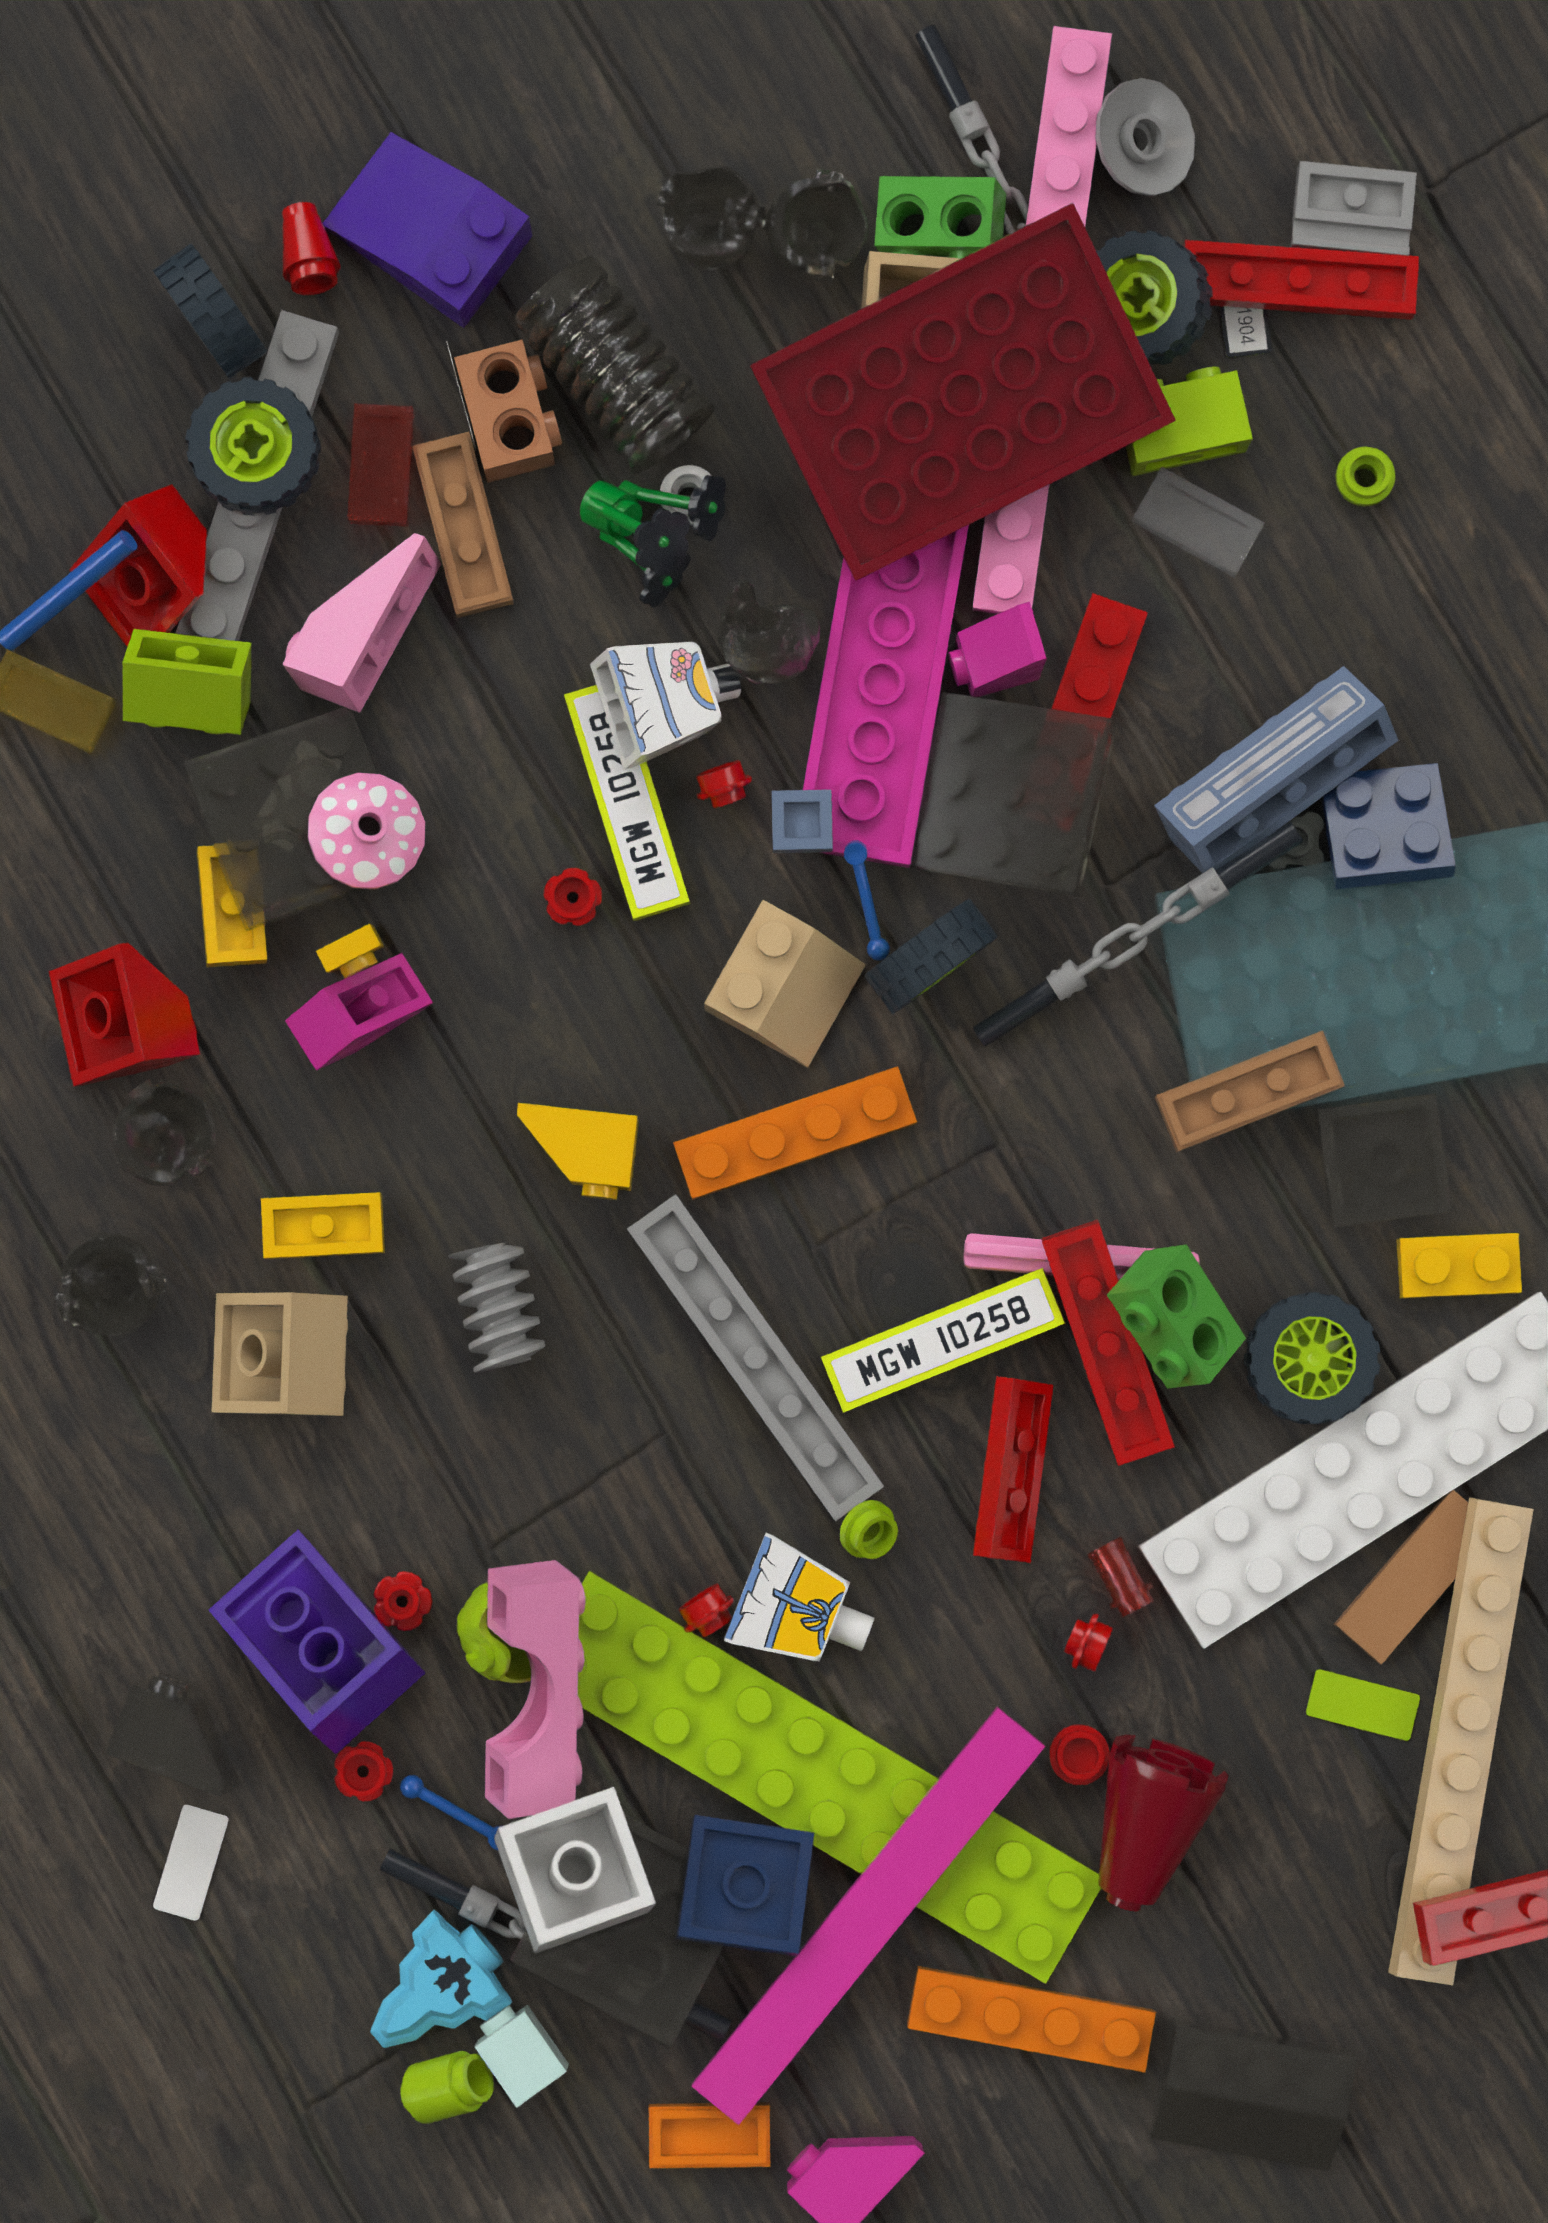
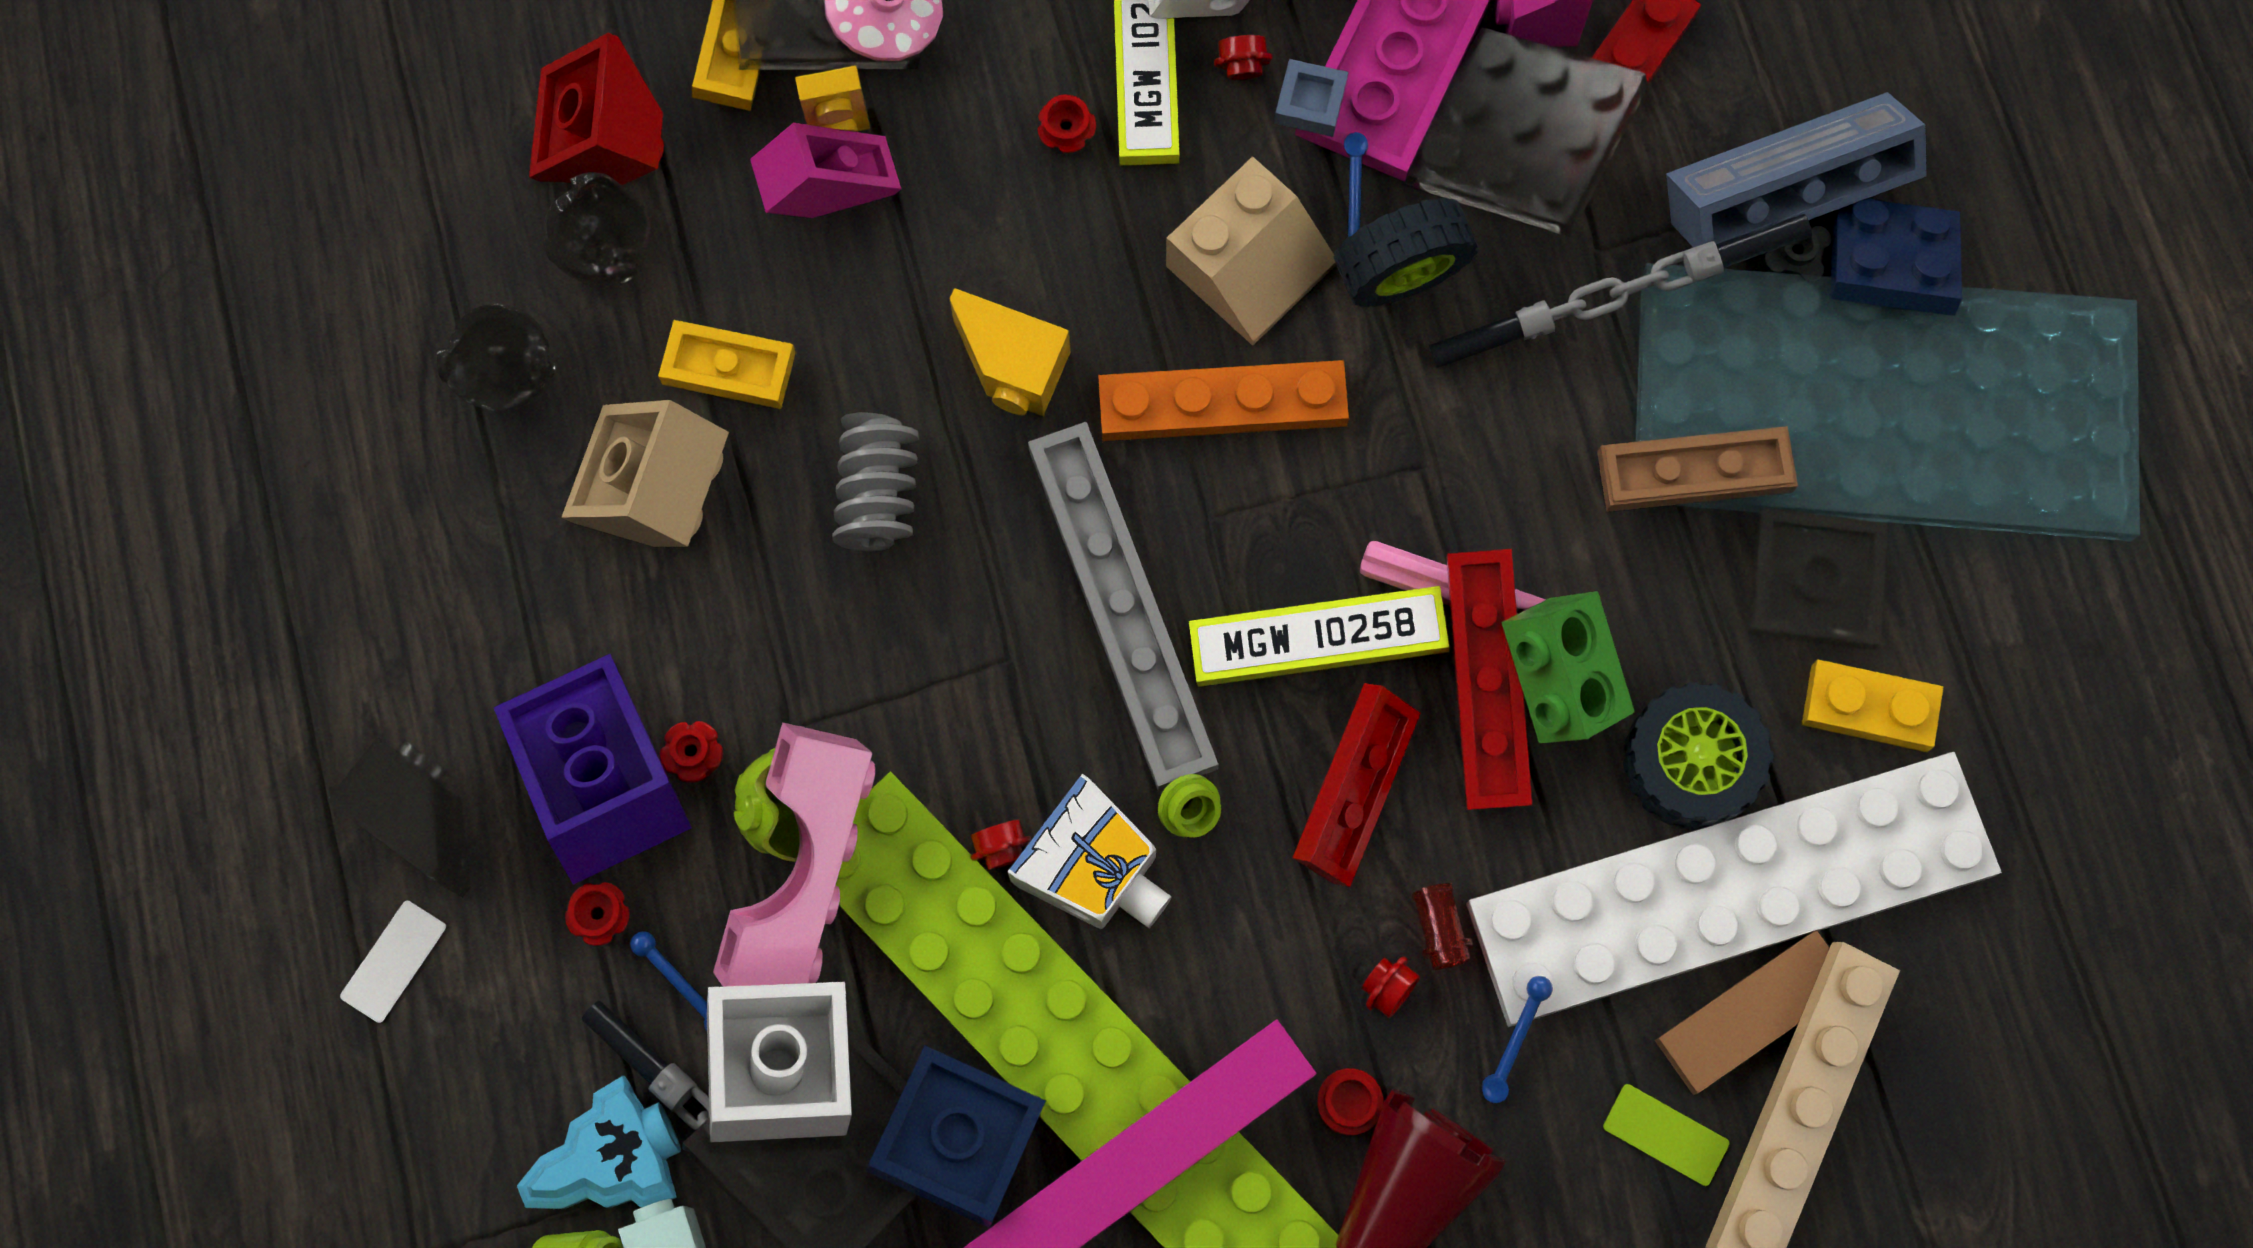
camera: 20 degrees right, 10 degrees down
none -> blue hinge [1482,976,1553,1103]

